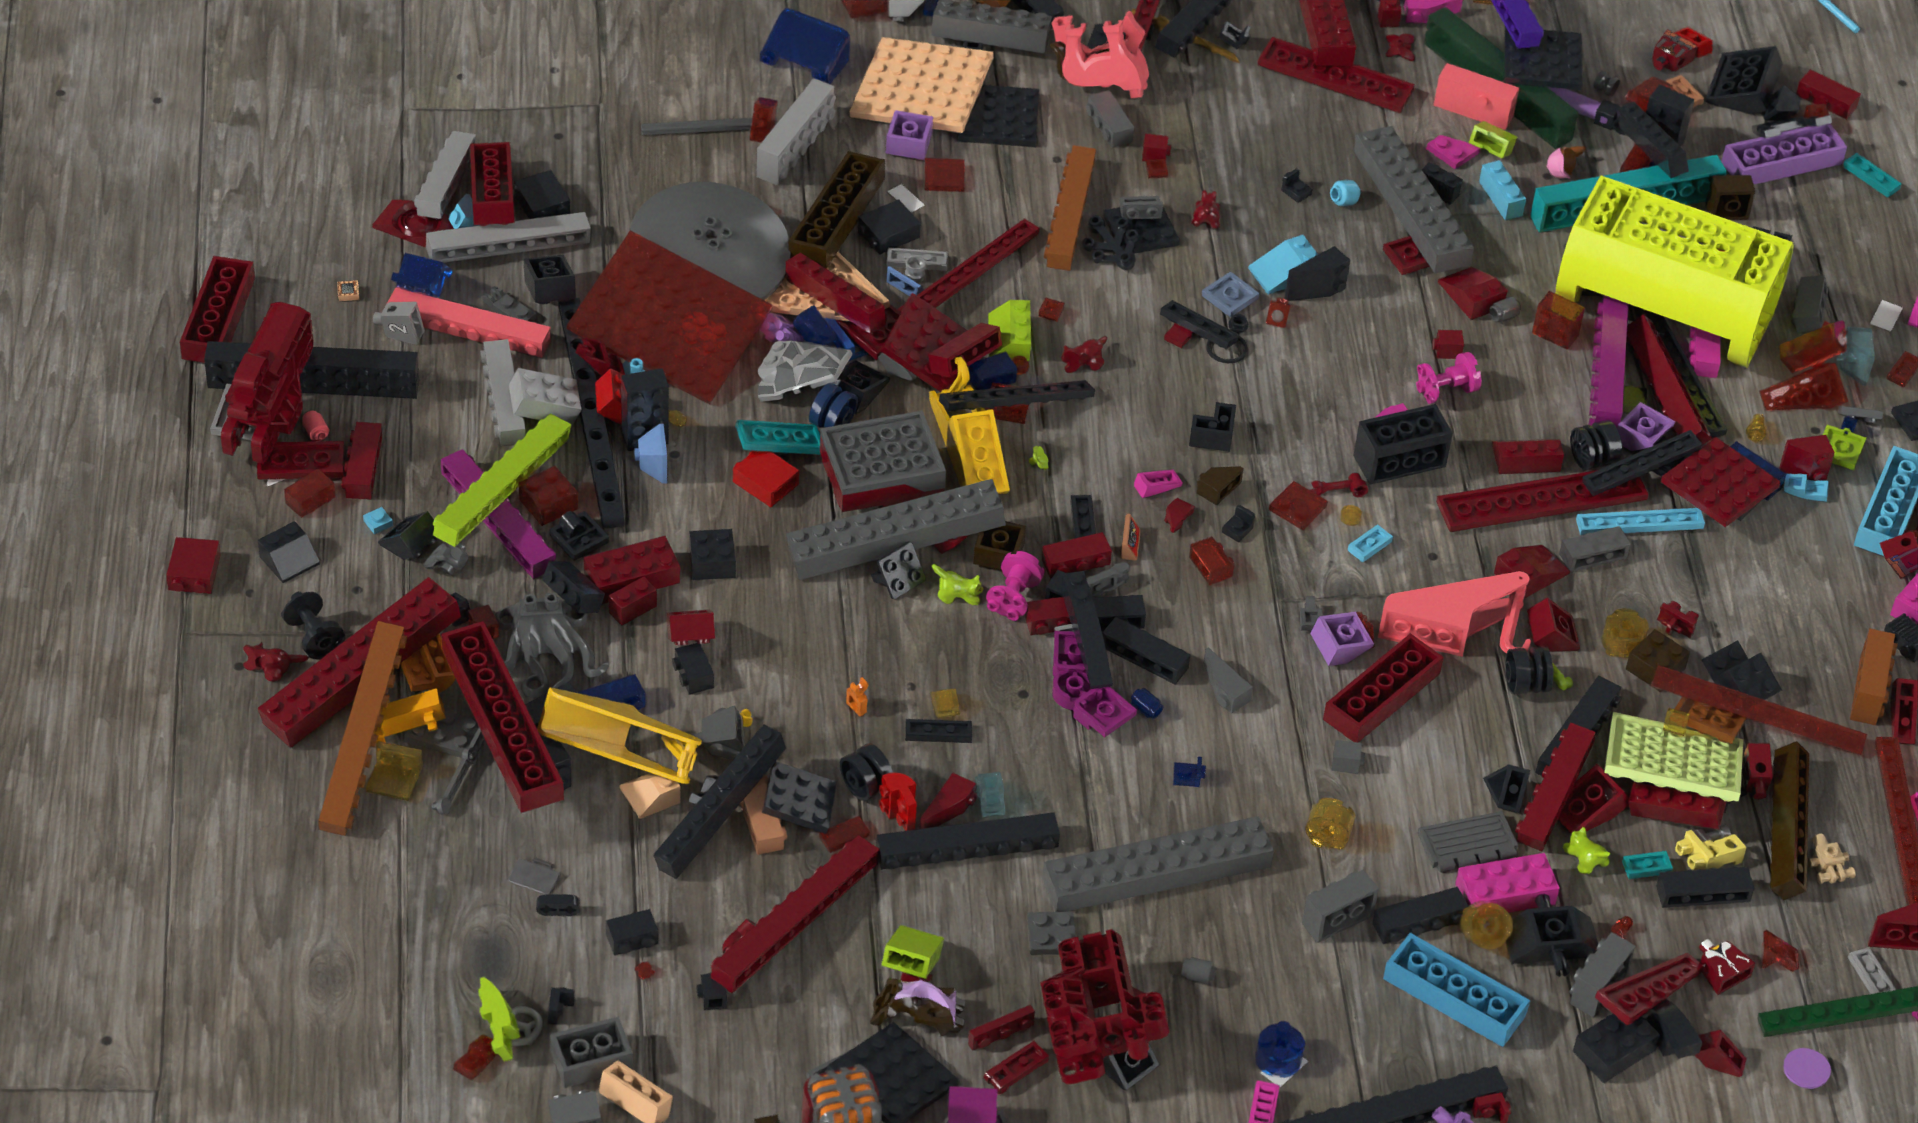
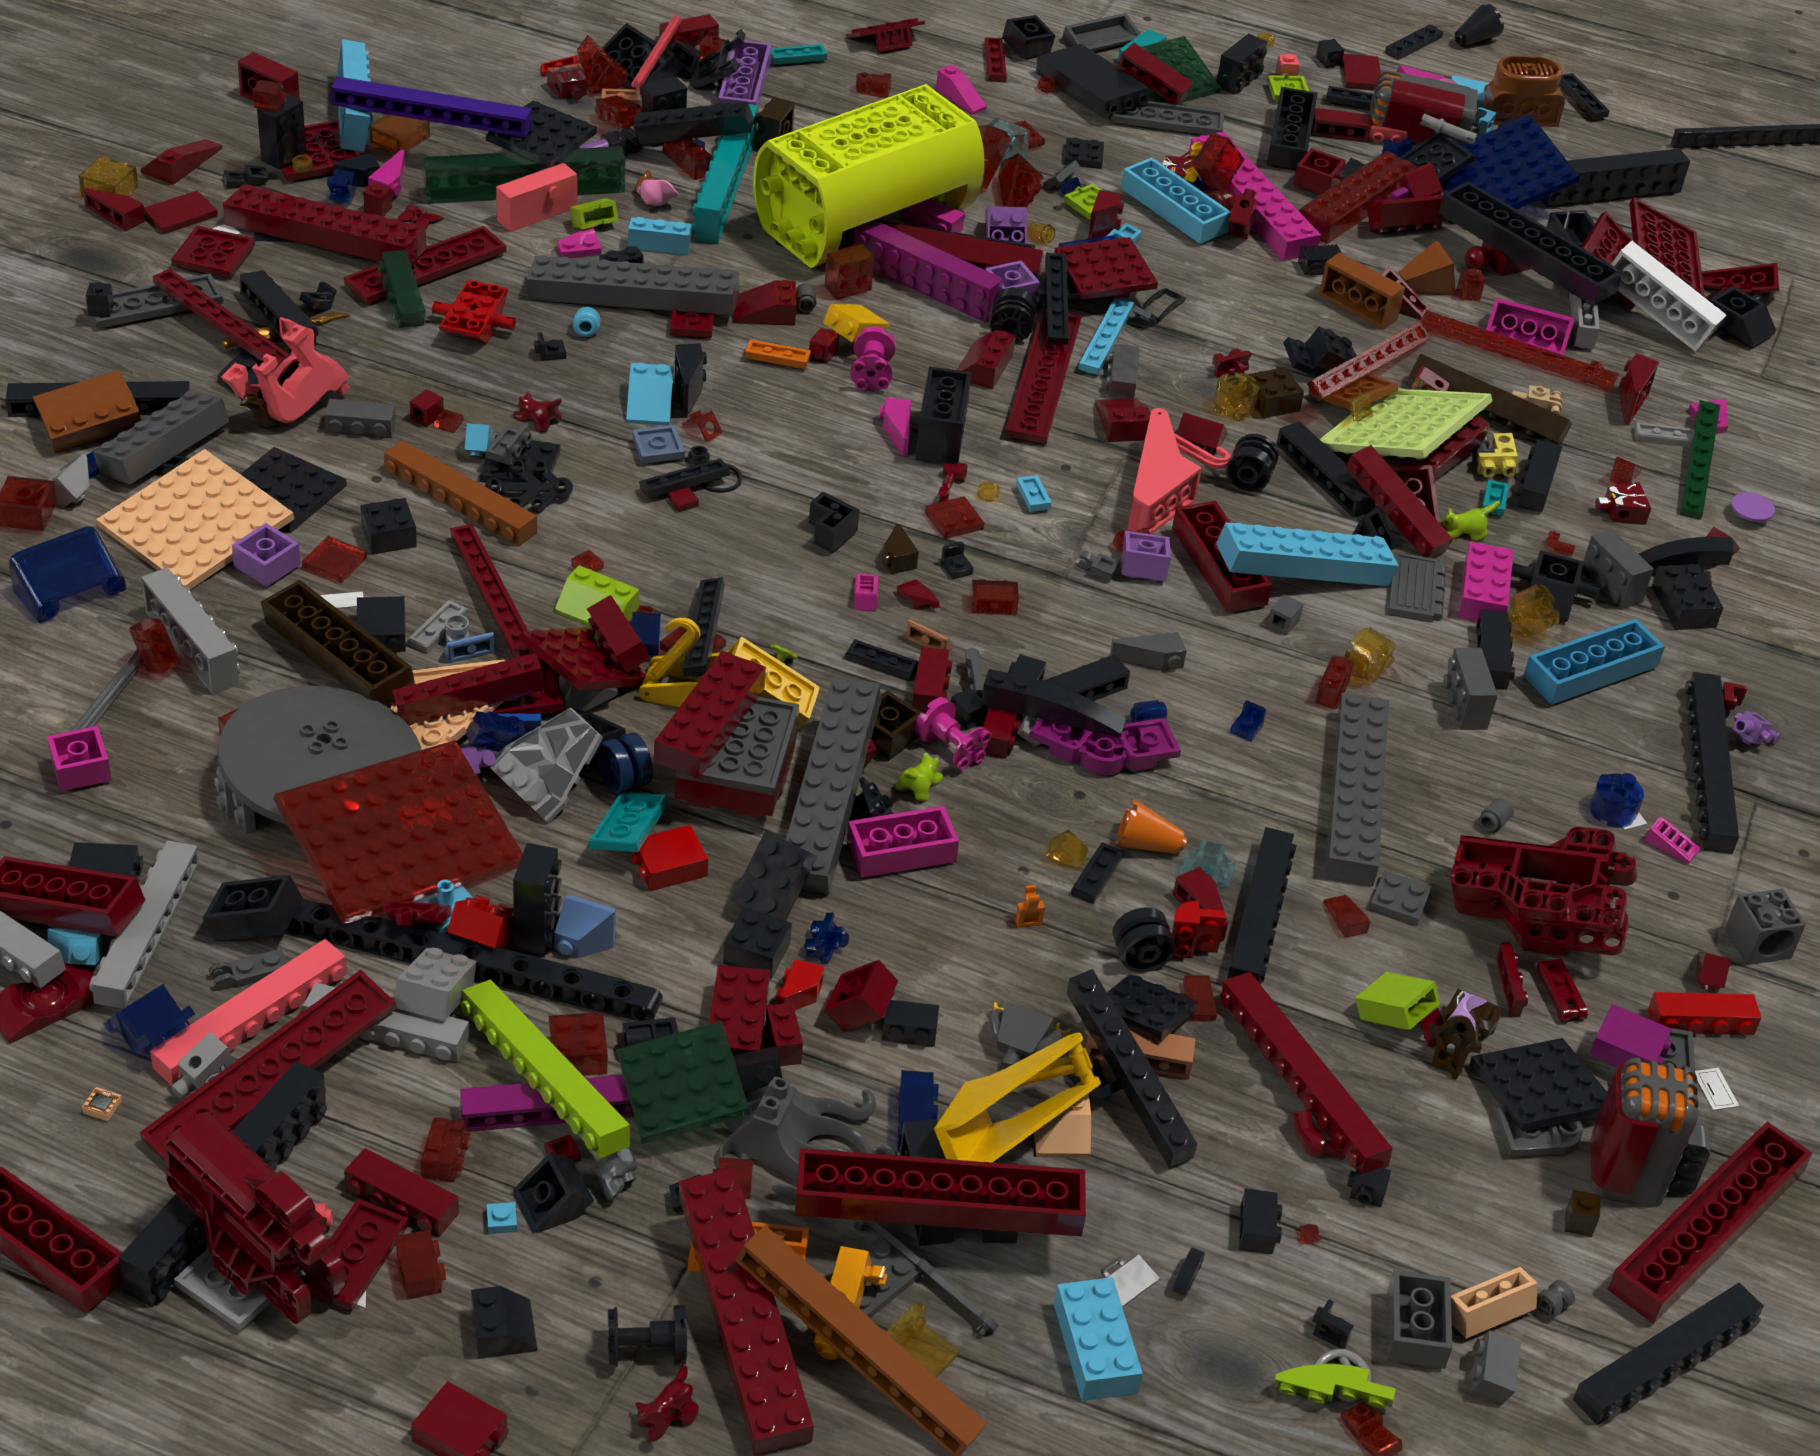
camera: 65 degrees left, 5 degrees down
dark red animal [1061,336,1108,373] -> none
dark red wing [1595,952,1704,1025] -> none
none -> dark pink brick [47,726,111,792]
none -> dark red plate [139,969,396,1162]
none -> black brick [360,498,417,555]
none -> clear green brick [377,250,426,328]
none -> clear red brick [420,1117,471,1182]
none -> red slope [432,280,516,343]
none -> medium azure slope [465,423,494,457]
none -> clear red wedge [577,35,629,94]
none -> clear green plate [616,1021,750,1144]
none -> coral axle [631,14,683,90]
none -> dark red brick [654,651,766,779]
none -> black brick [731,831,817,921]
none -> orange plate [745,339,811,369]
none -> red slope [775,959,825,1010]
none -> clear blue hips [804,912,850,964]
none -> yellow brick [823,304,890,342]
none -> dark pink brick [846,806,959,878]
none -> clear red leg [856,72,892,98]
none -> medium lavender slope [985,206,1027,244]
none -> medium azure brick [1054,1277,1143,1401]
none -> orange cone [1115,799,1187,854]
none -> black piece [1132,288,1186,324]
none -> medium azure brick [1216,522,1399,586]
none -> clear red brick [1315,655,1354,710]
none -> clear red slope [1323,895,1370,938]

